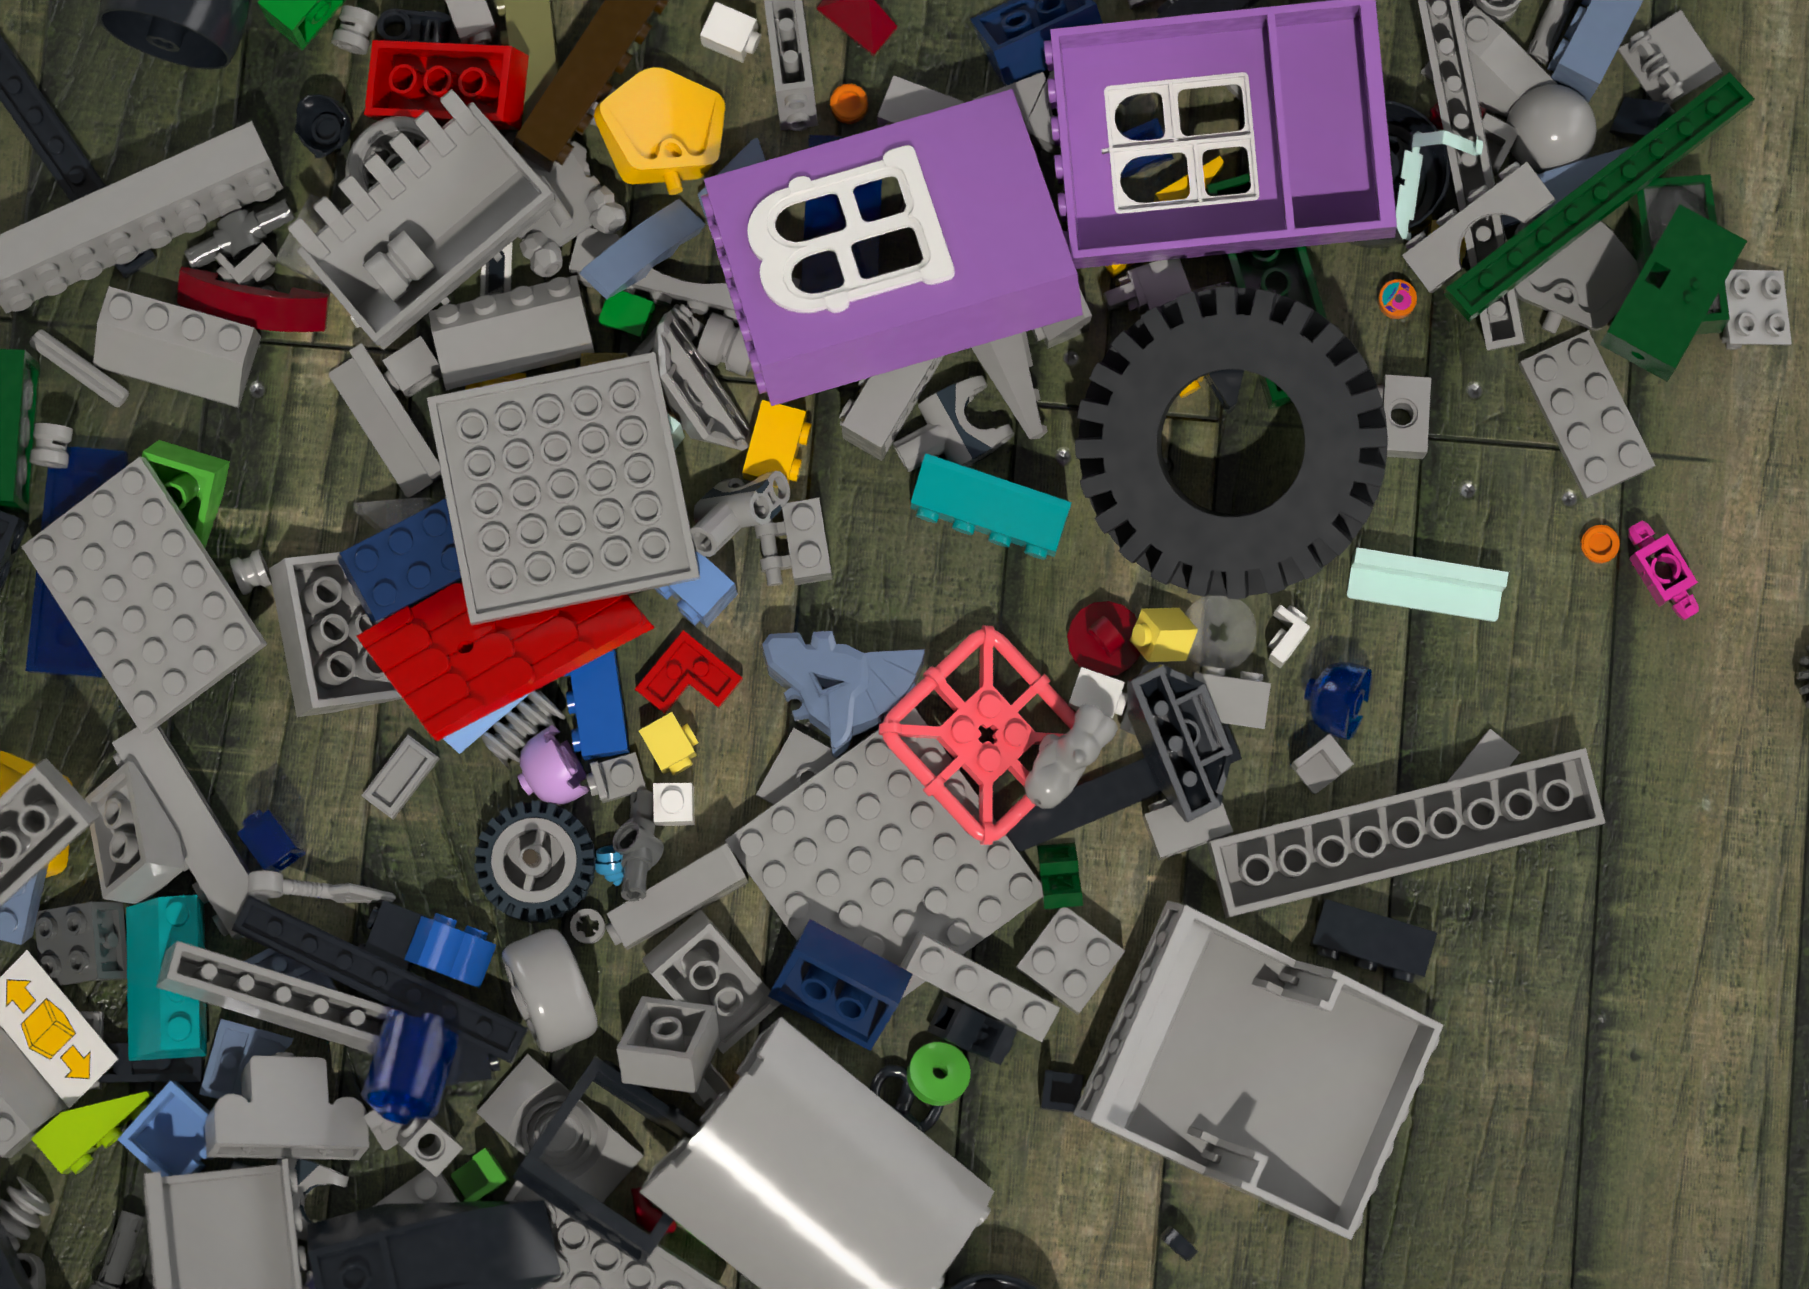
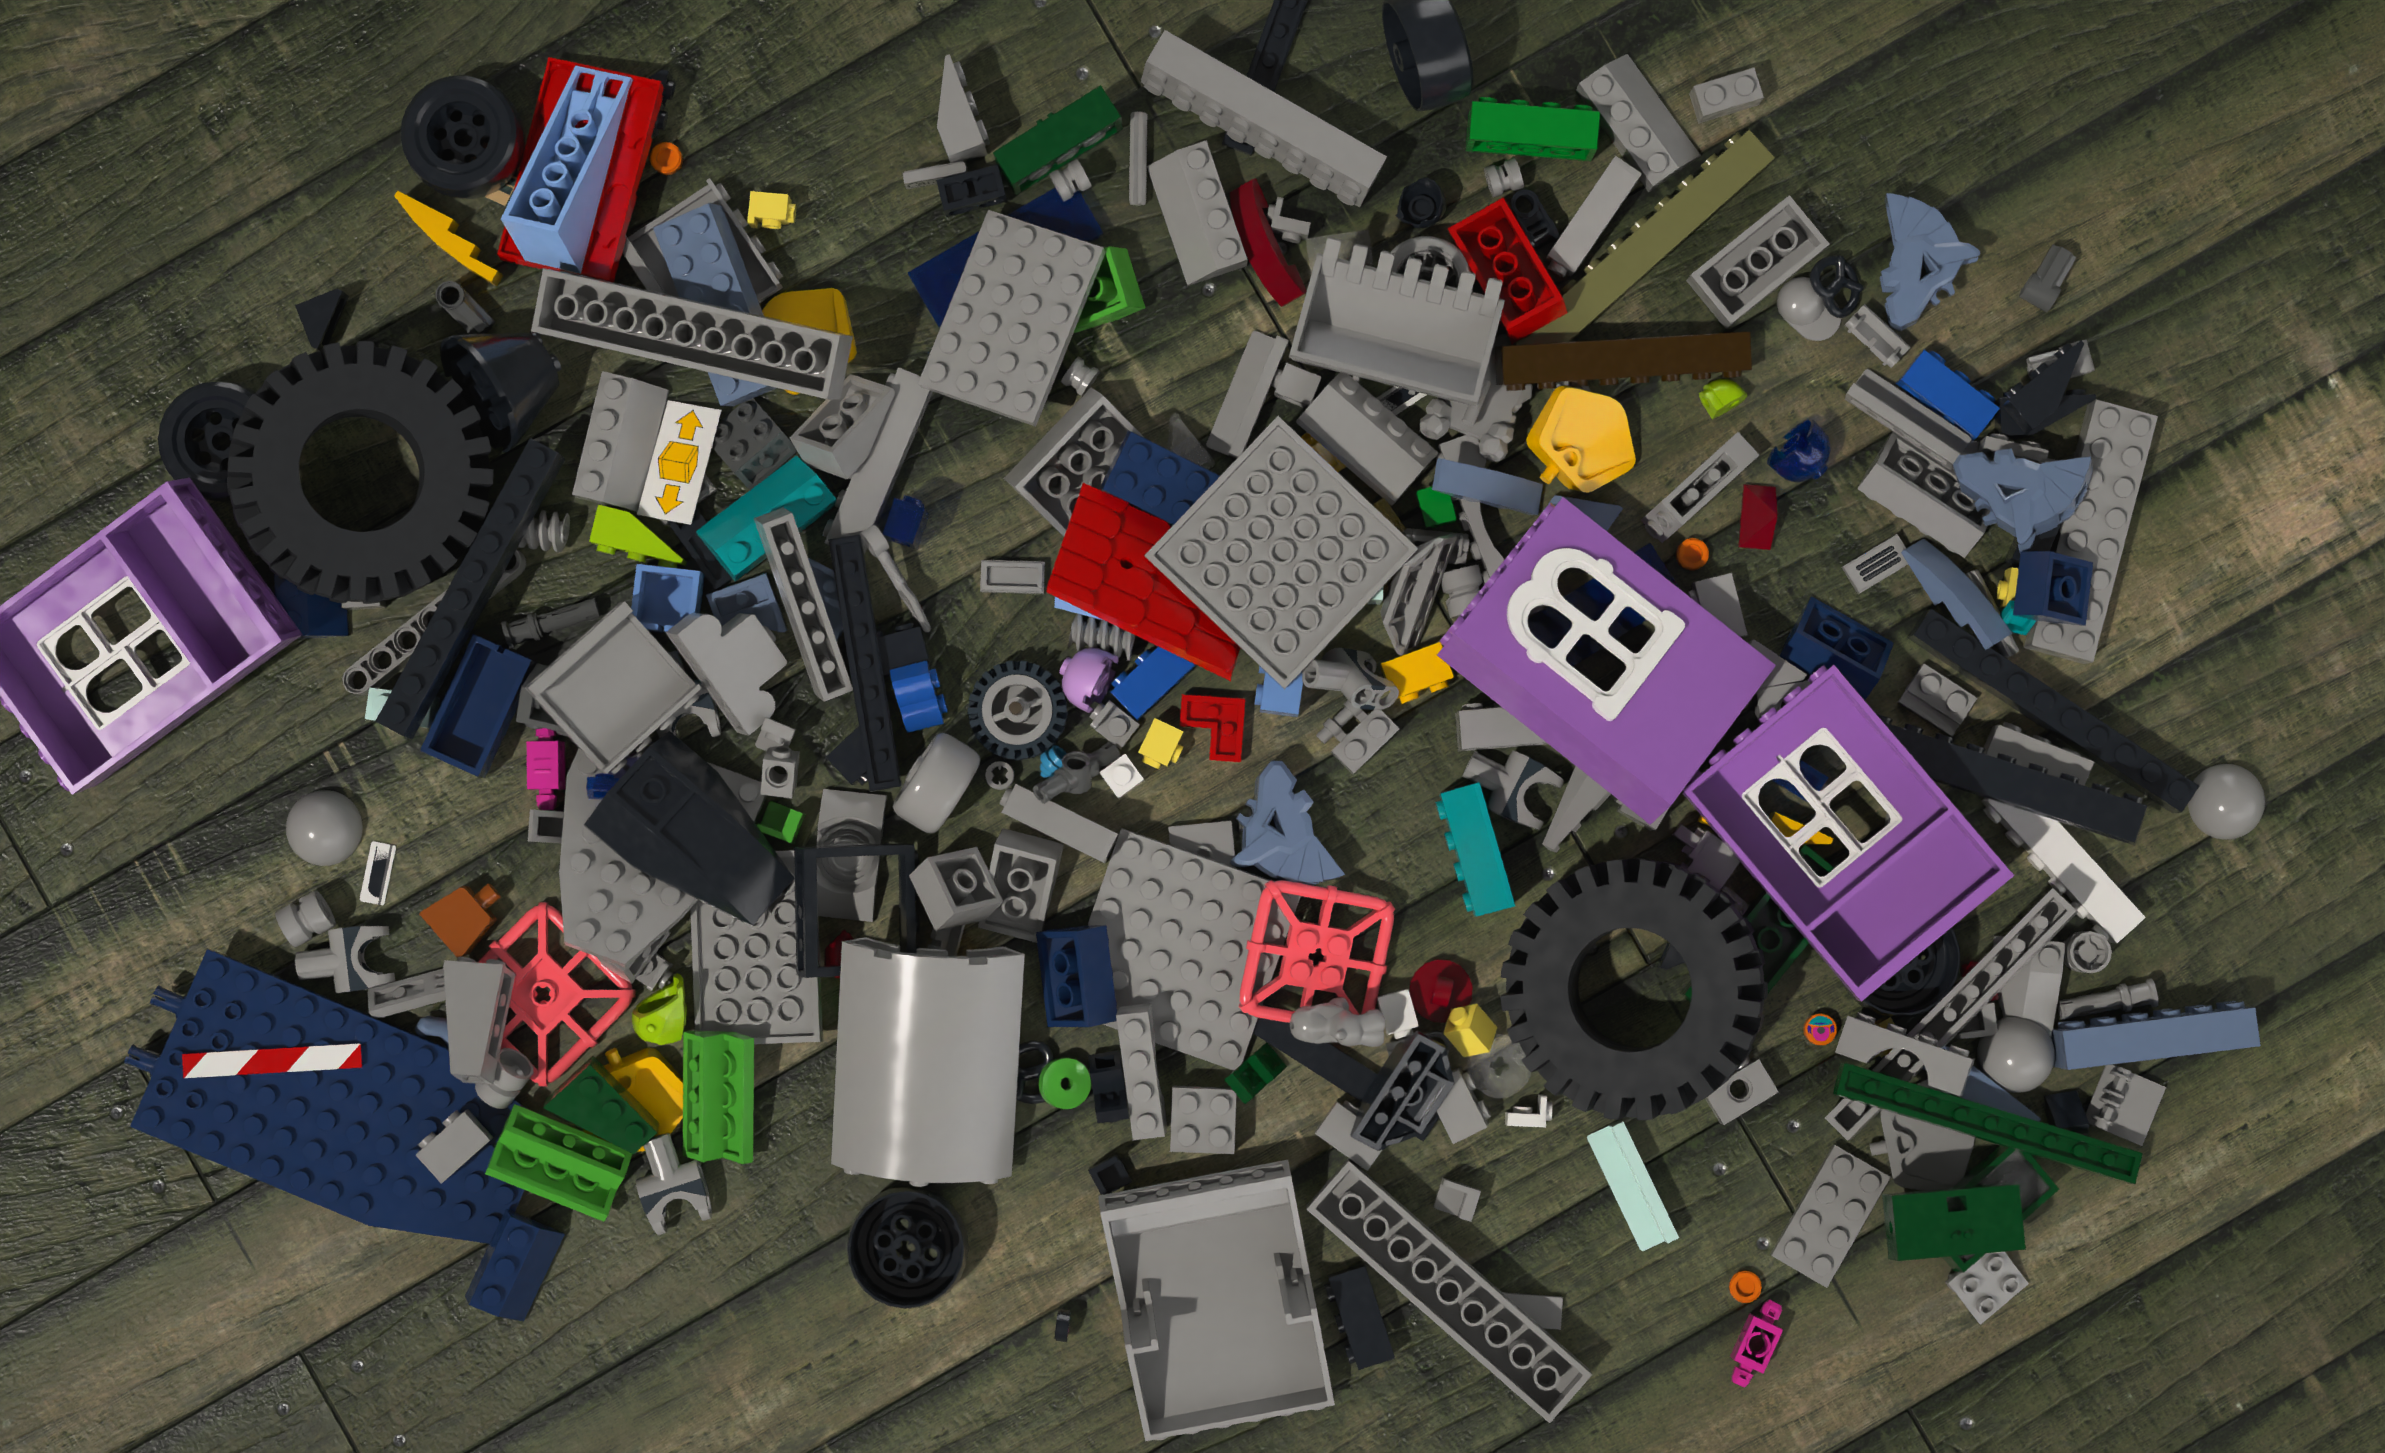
camera: 60 degrees right, 5 degrees up
dark grey pin [184,199,296,269] -> none
clear blue cylinder [361,1010,459,1124] -> none
light grey wheel [363,230,436,302] -> none
white brick [700,2,761,63] -> none
clear blue cylinder [1304,661,1372,740] -> none
light aqua piece [1396,130,1483,241] -> none

